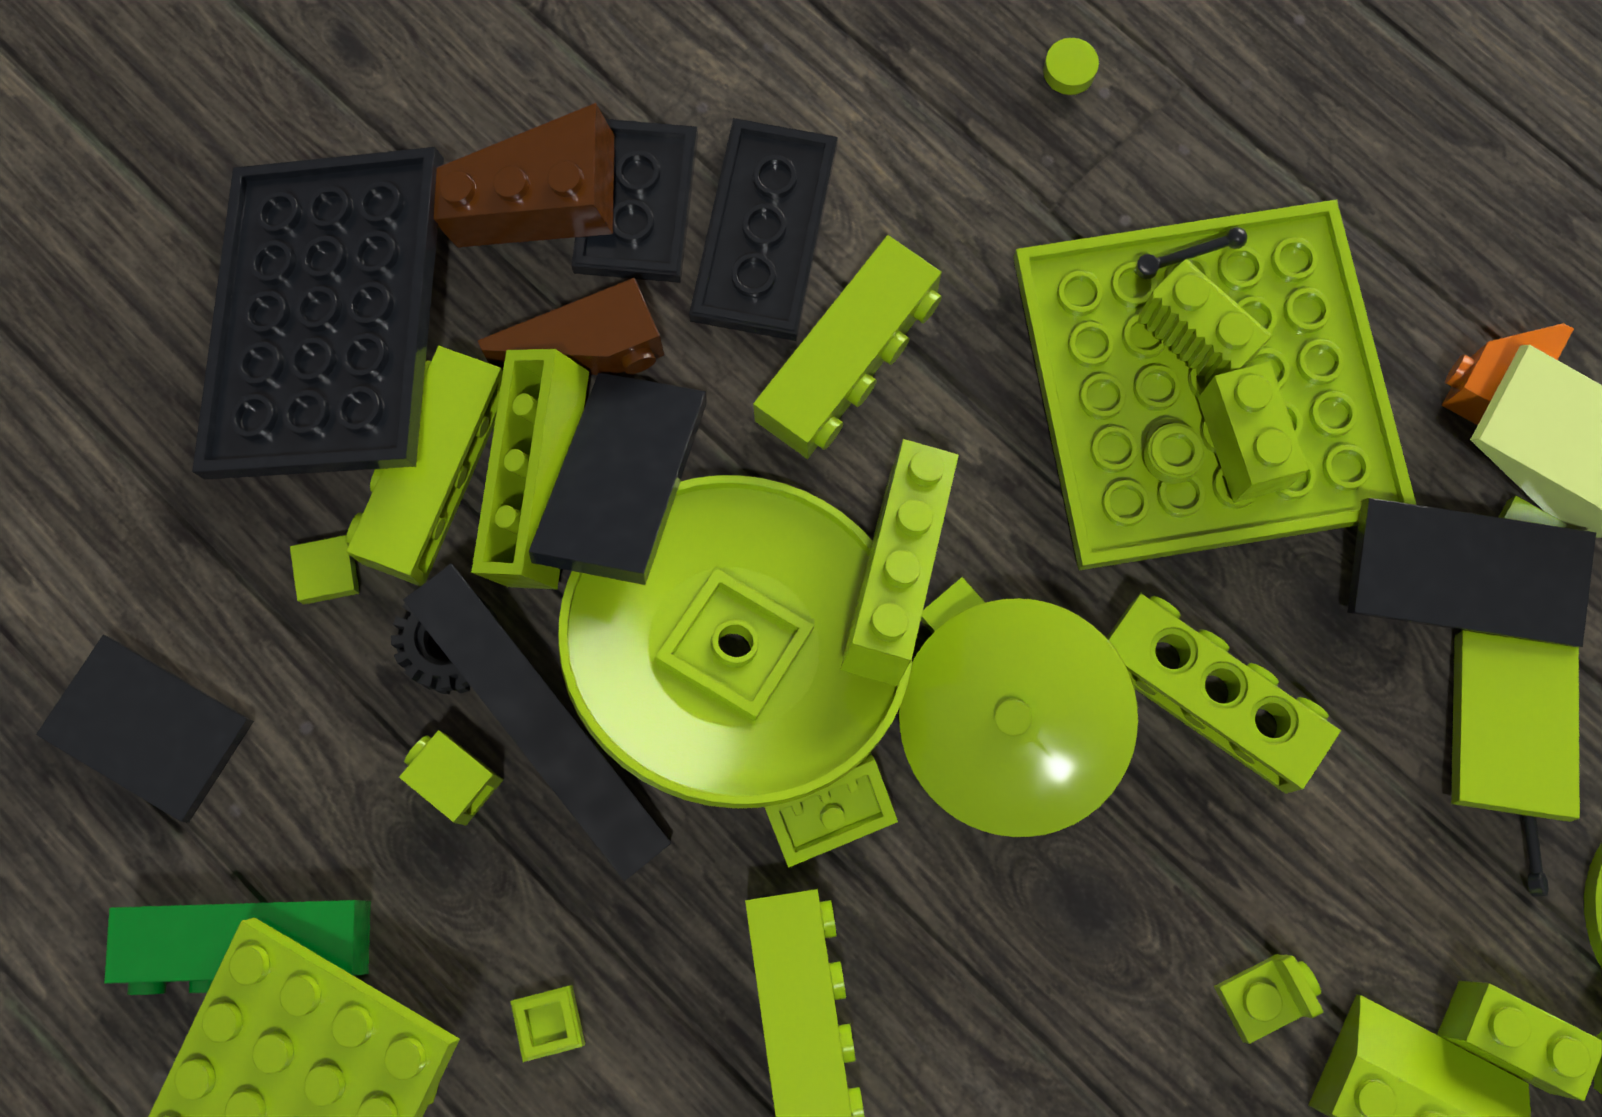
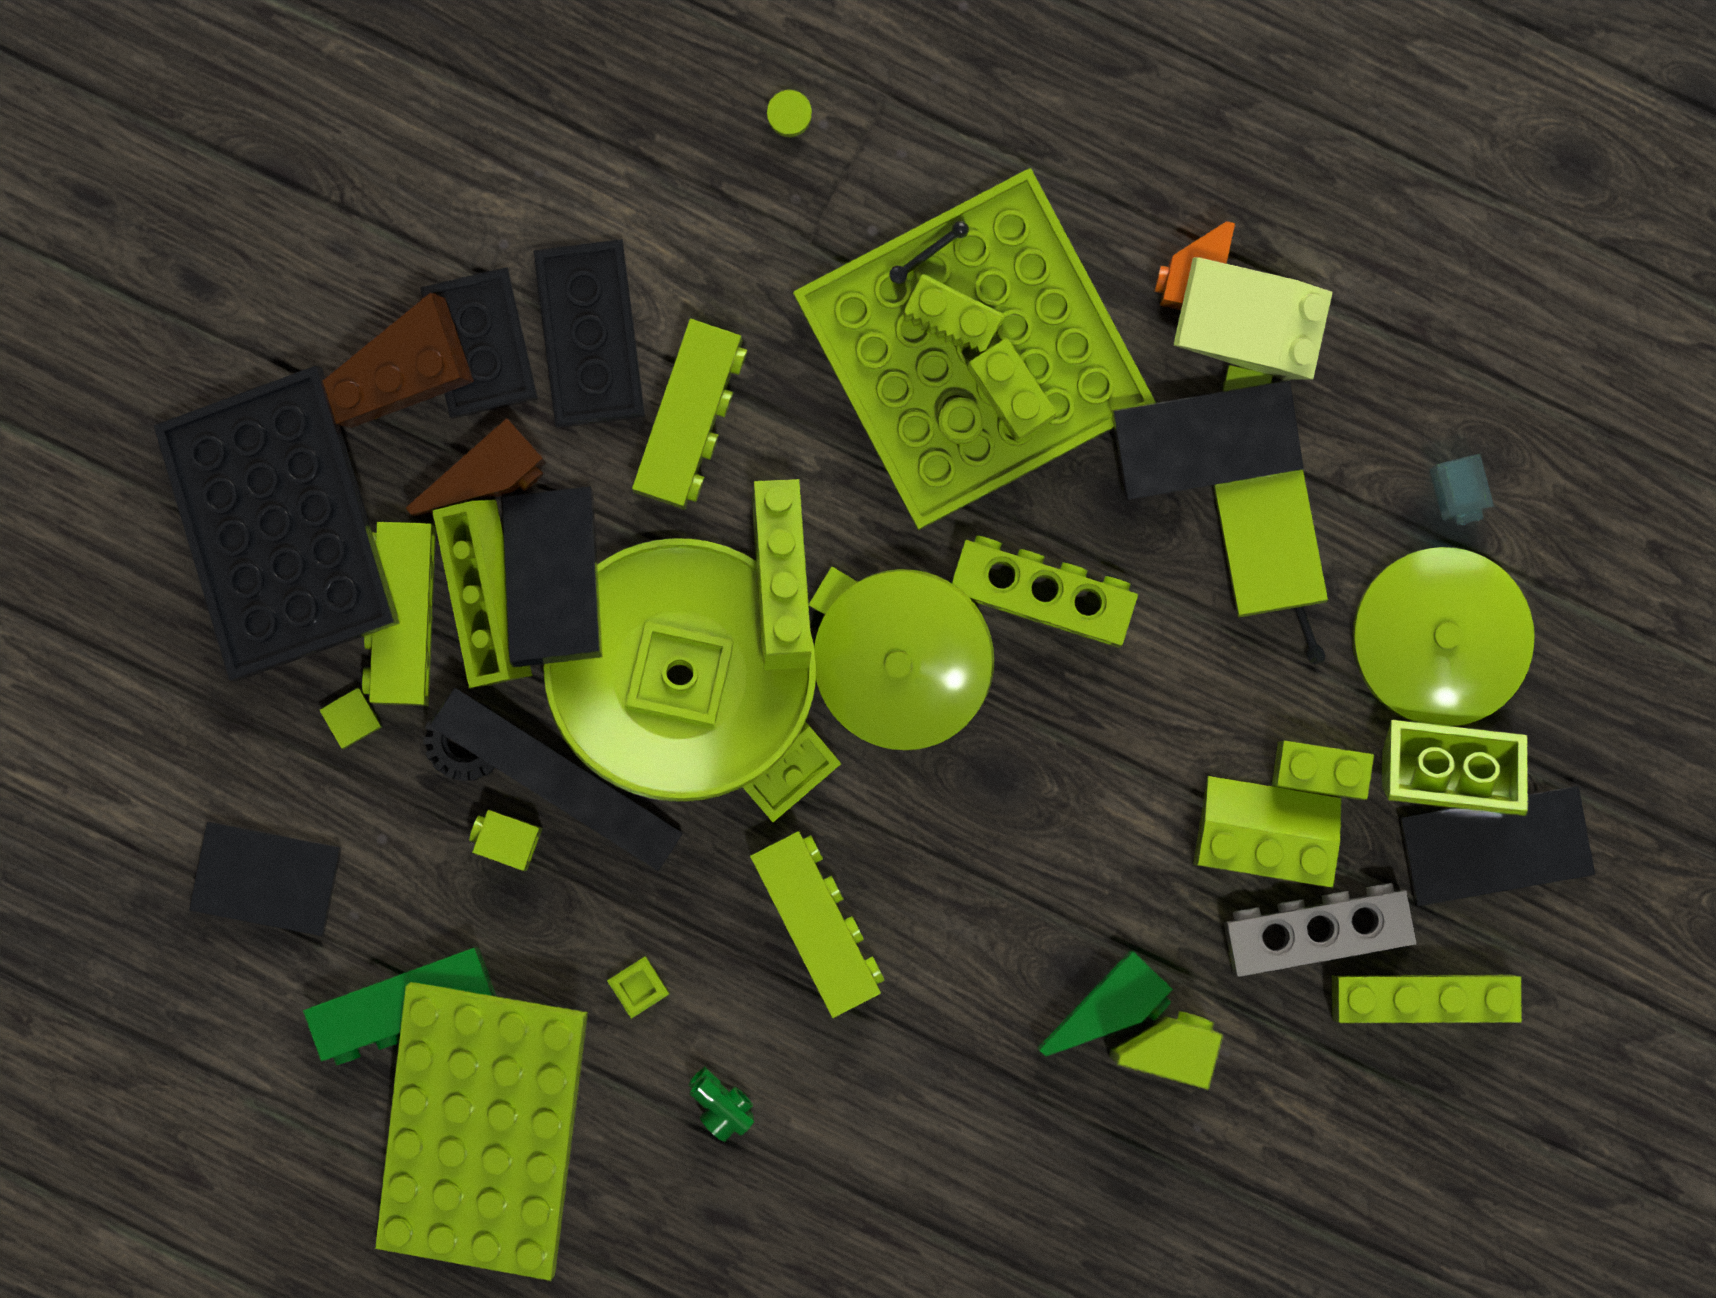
camera: 20 degrees left, 10 degrees up
lime bracket [1214,954,1323,1044] -> none

